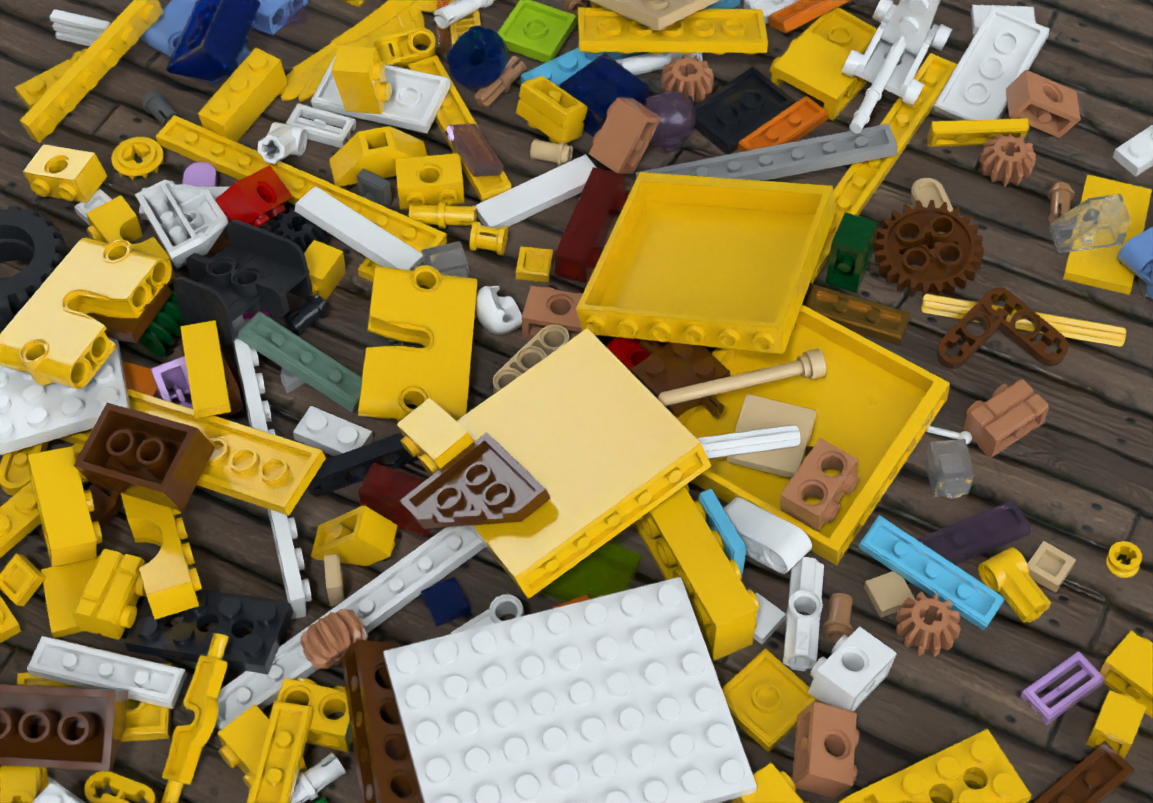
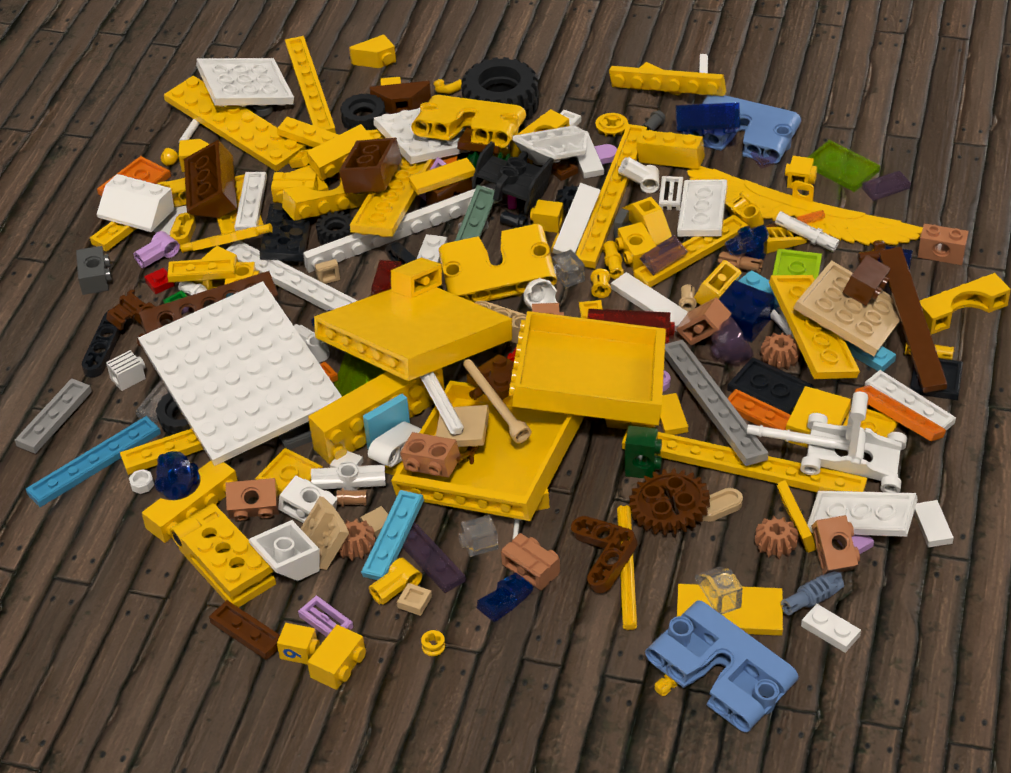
camera: 80 degrees right, 10 degrees down
yellow brick [23,145,108,203] -> none
red brick [215,165,293,228] -> none
nougat gear [300,609,368,669] -> none
yellow slope [311,505,397,566] -> none
yellow brick [331,45,391,114] -> none
reddish brown plate [400,432,551,529] -> none
pearl gold tile [805,284,911,346] -> none
medium nougat pin [1048,182,1074,226] -> none
none -> white slope [249,520,320,581]
none -> tan slope [300,496,349,570]
none -> black tyre [316,211,354,245]
none -> clear blue slope [476,572,534,622]
none -> sand blue hinge [781,571,844,615]

